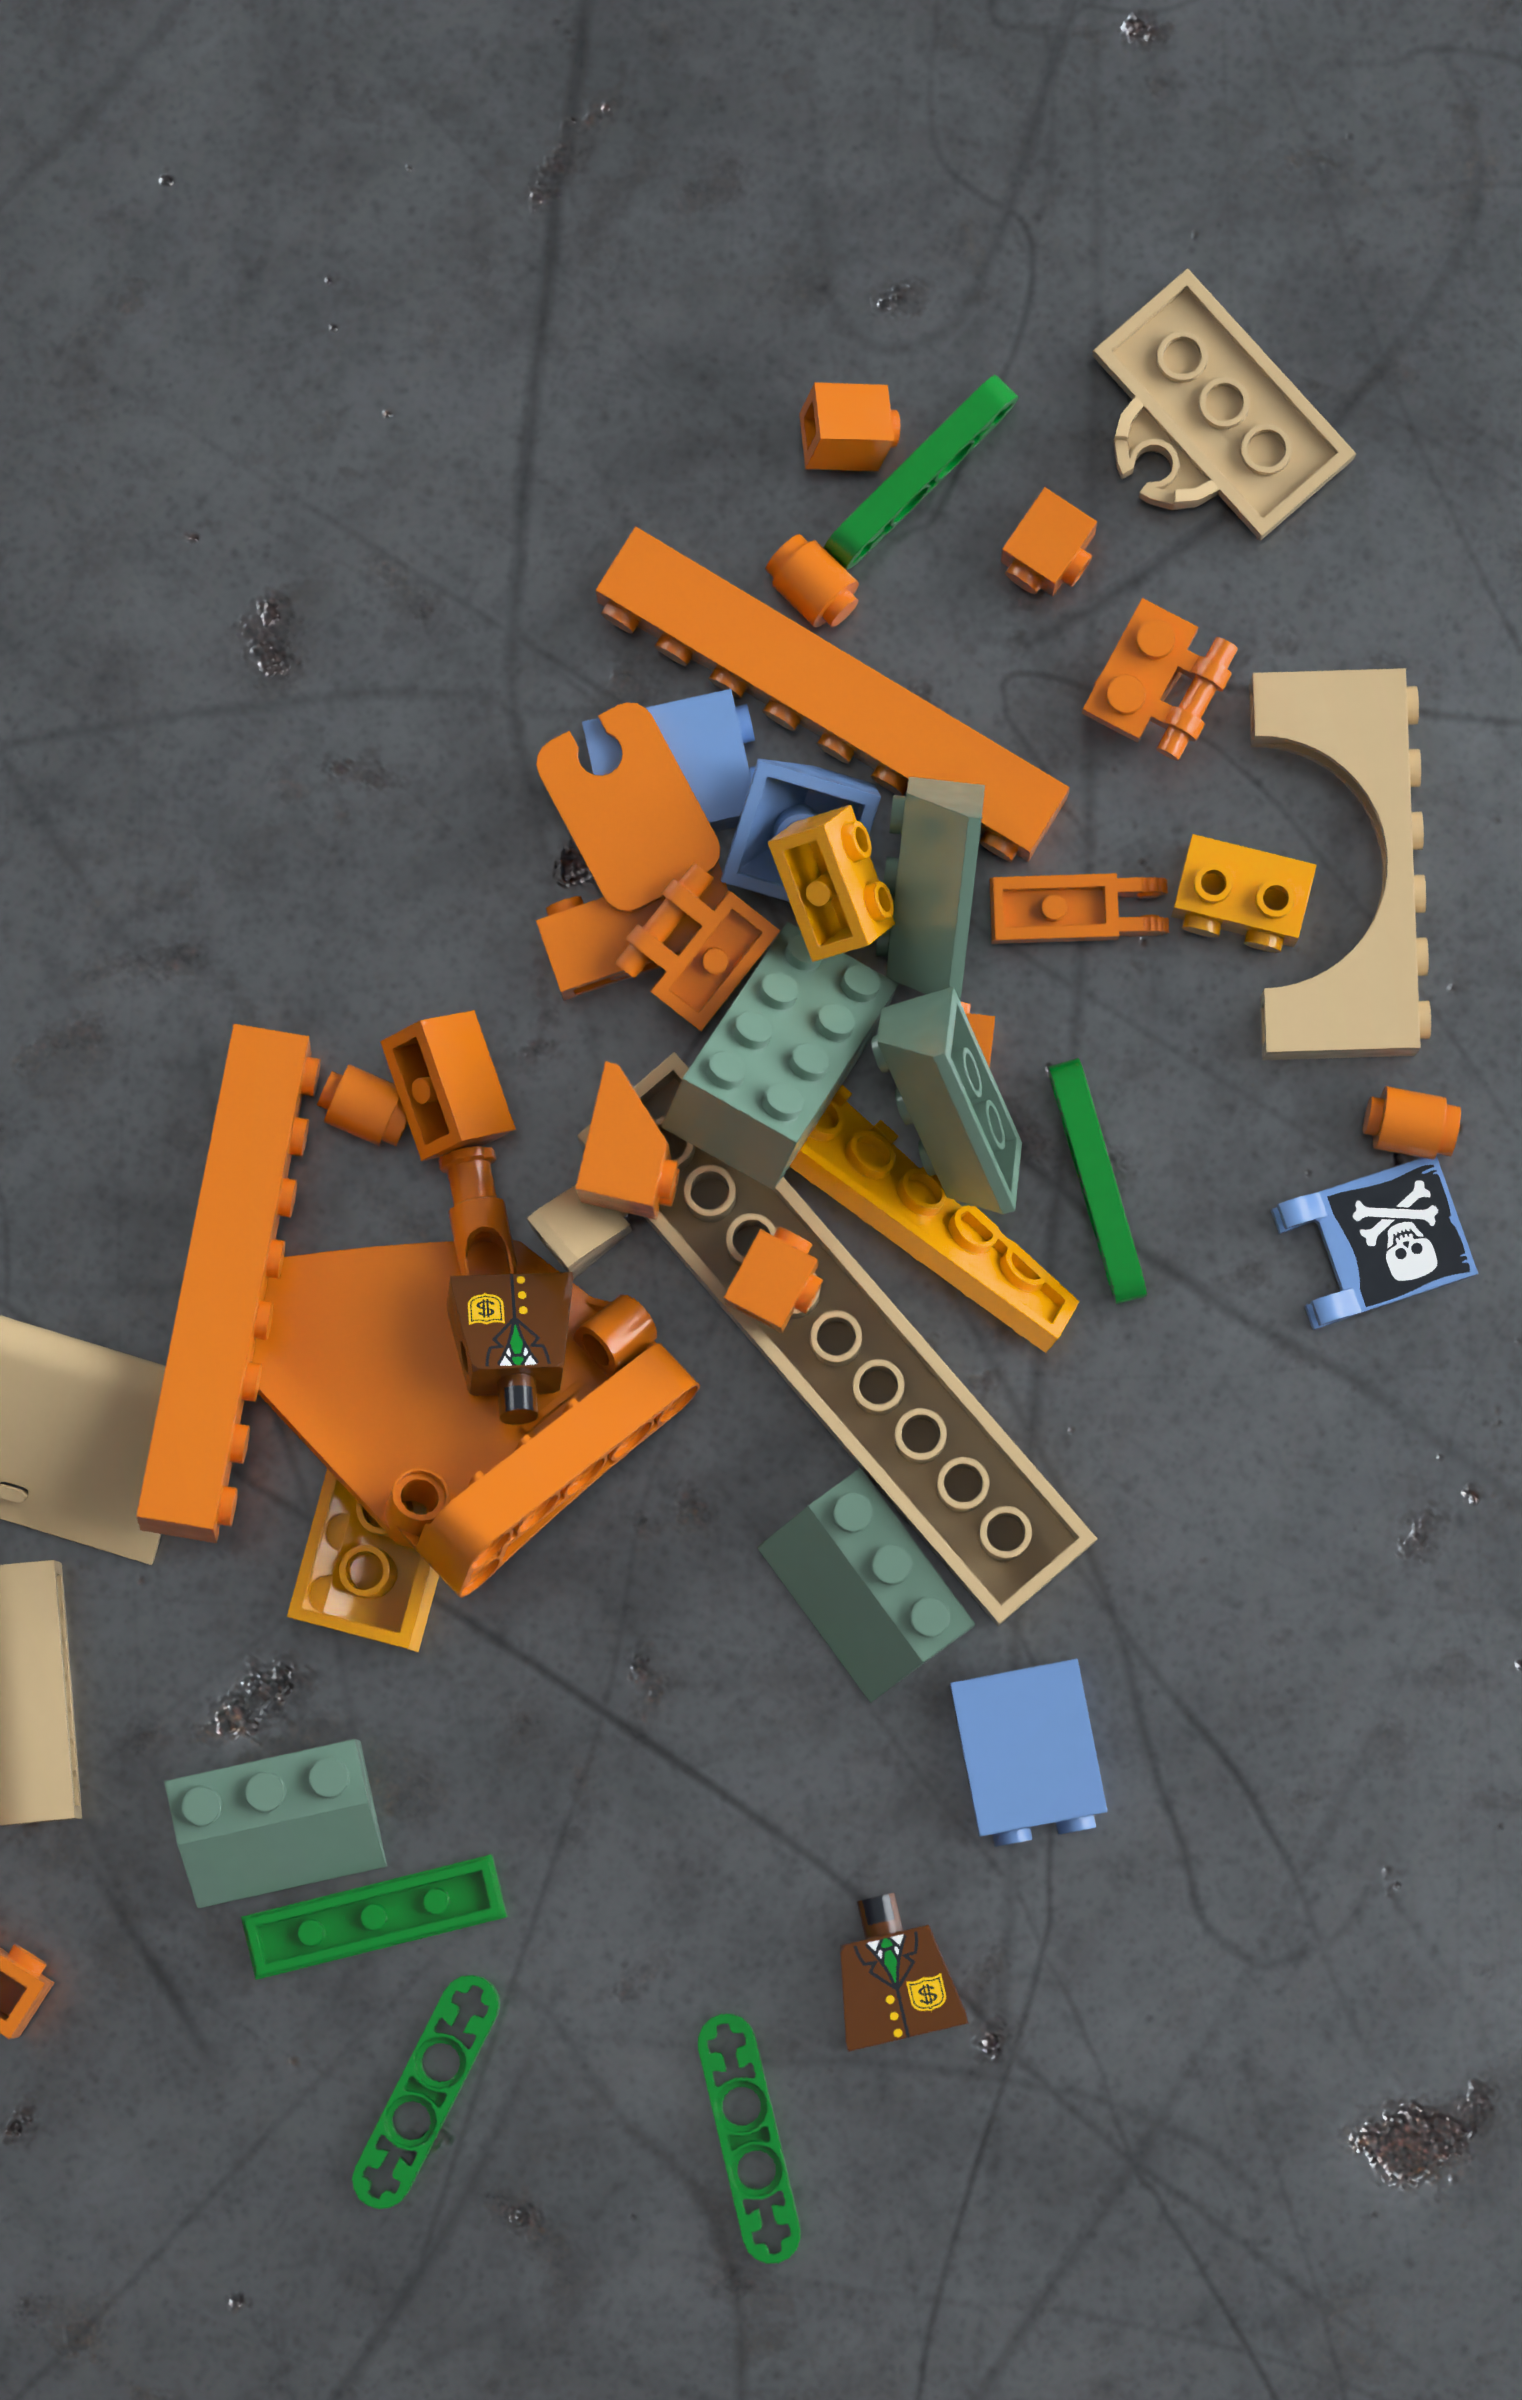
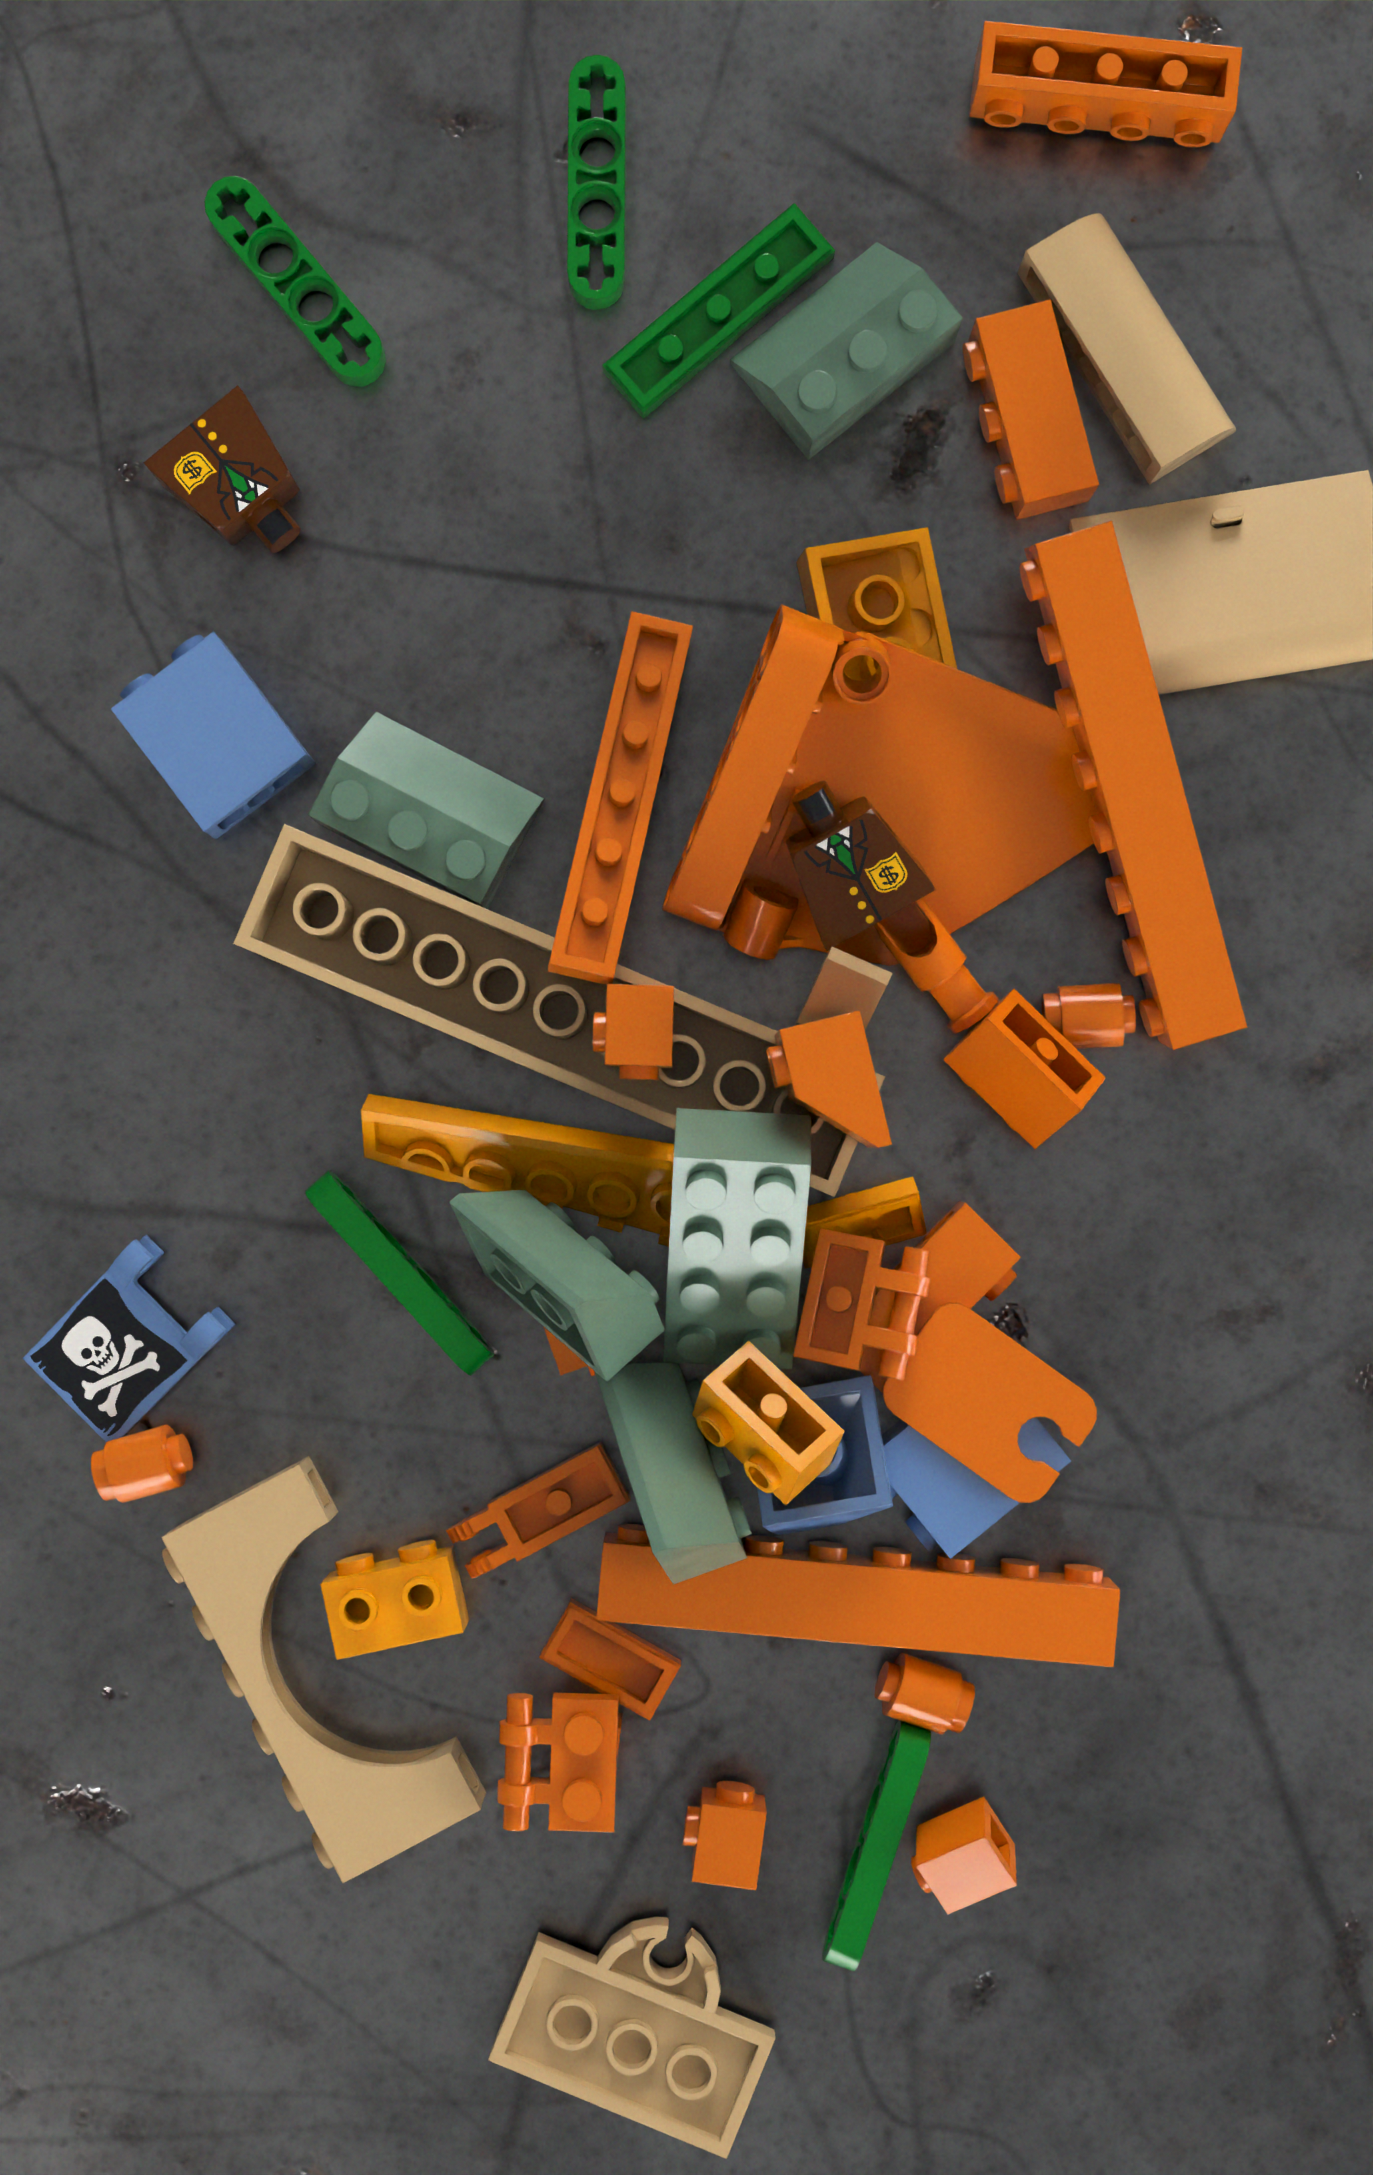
camera: 150 degrees right, 5 degrees up
none -> orange tile [539,1598,681,1721]
none -> orange plate [547,611,693,985]
none -> light orange plate [802,1176,927,1269]
none -> orange brick [963,299,1099,520]

